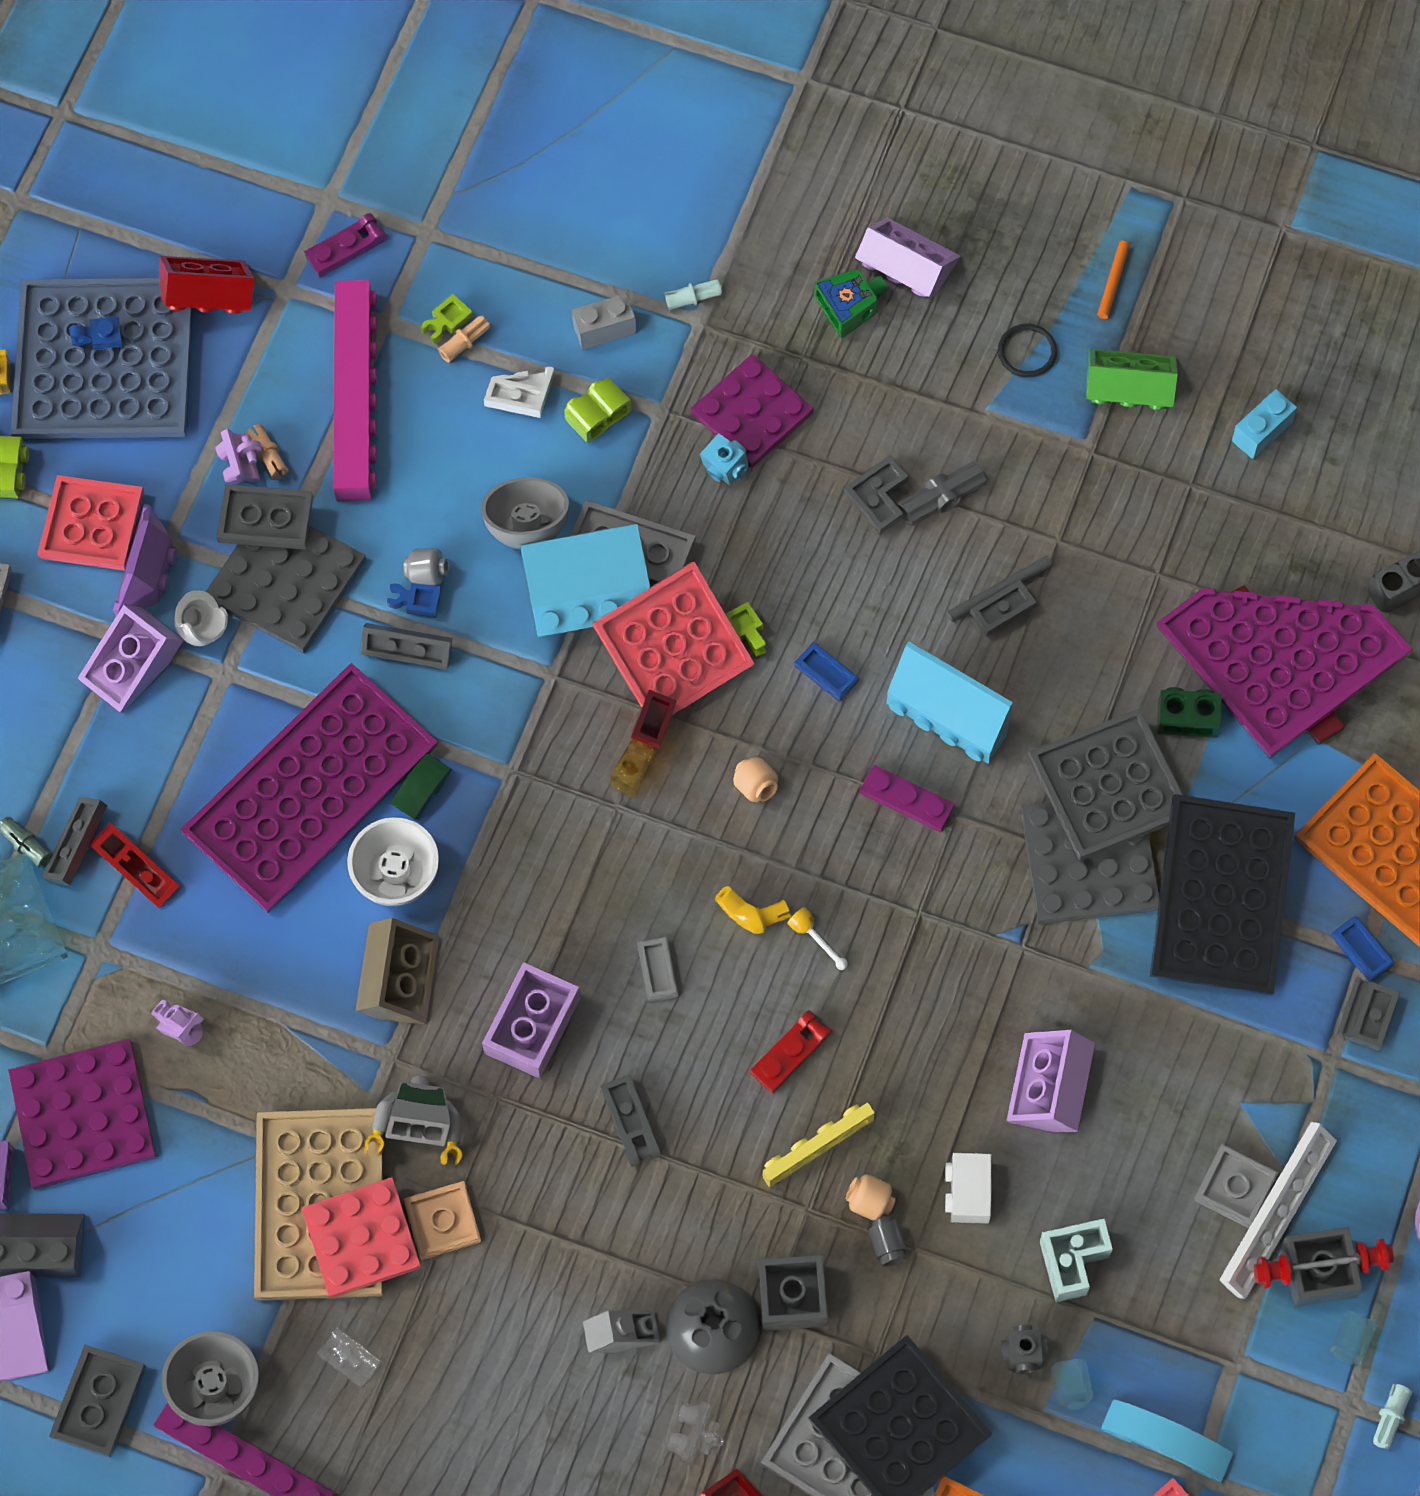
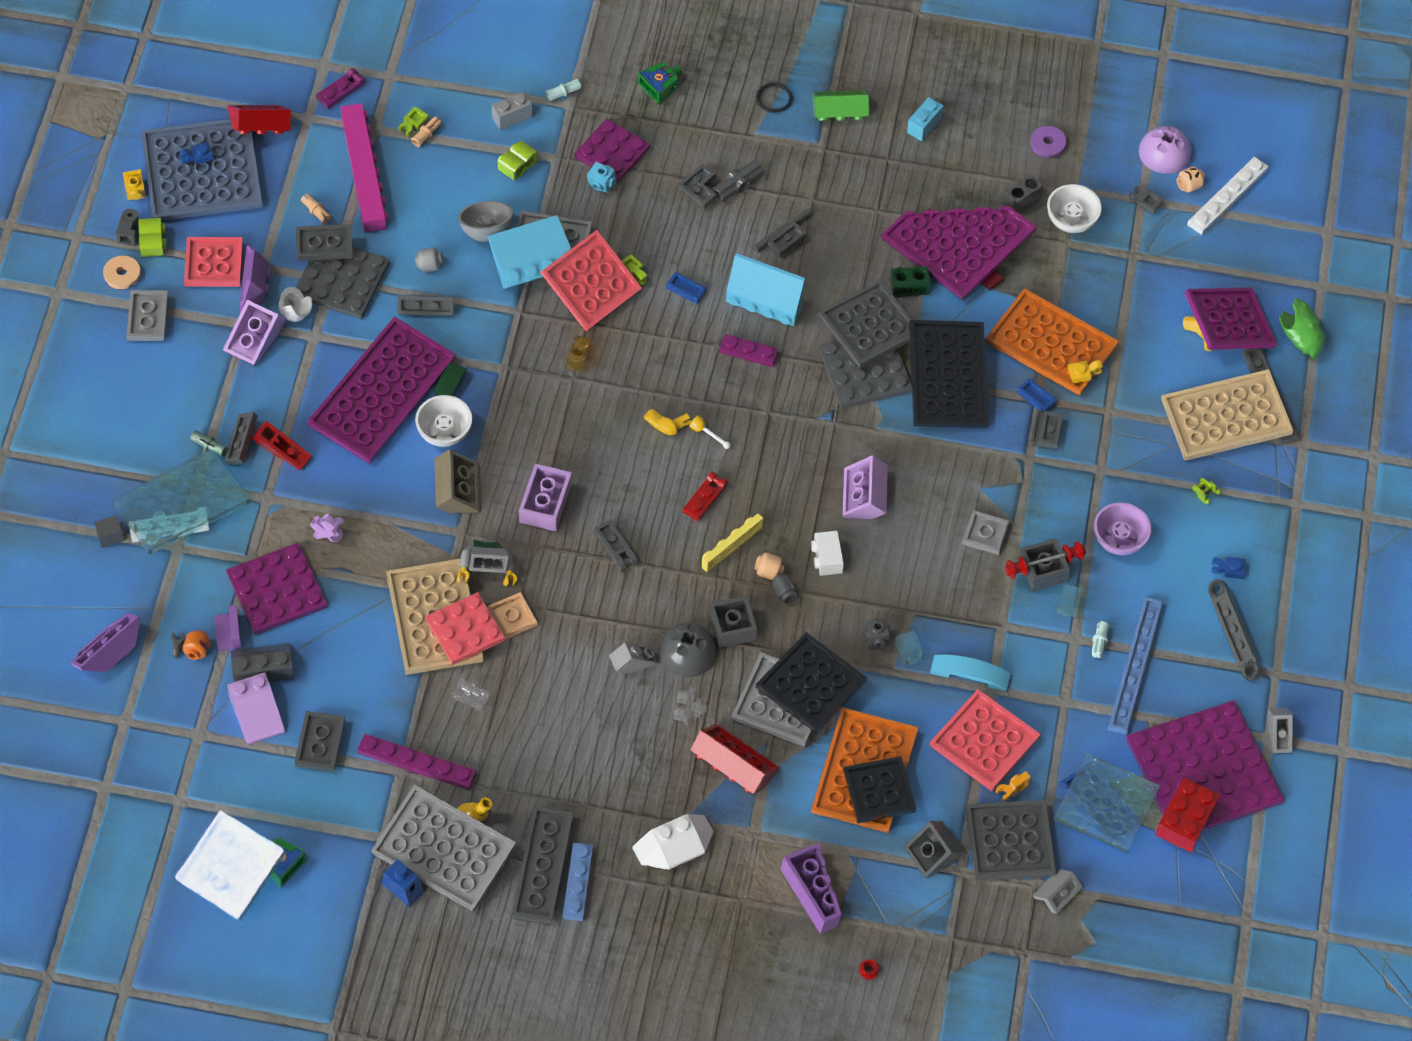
camera: 15 degrees left, 10 degrees down
light grey piece [162,1331,259,1426] -> none
lavender hips [215,429,263,485] -> none
blue plate [387,582,442,618] -> none
white wing [484,367,555,418] -> none
dark red slope [631,689,677,749] -> none
light grey tile [637,937,678,1003] -> none
light nougat head [733,757,778,802] -> none
slope [855,217,960,297] -> none
light aqua brick [1040,1219,1113,1302] -> none
orange bar [1097,240,1130,319] -> none
white plate [1220,1122,1337,1299] -> none

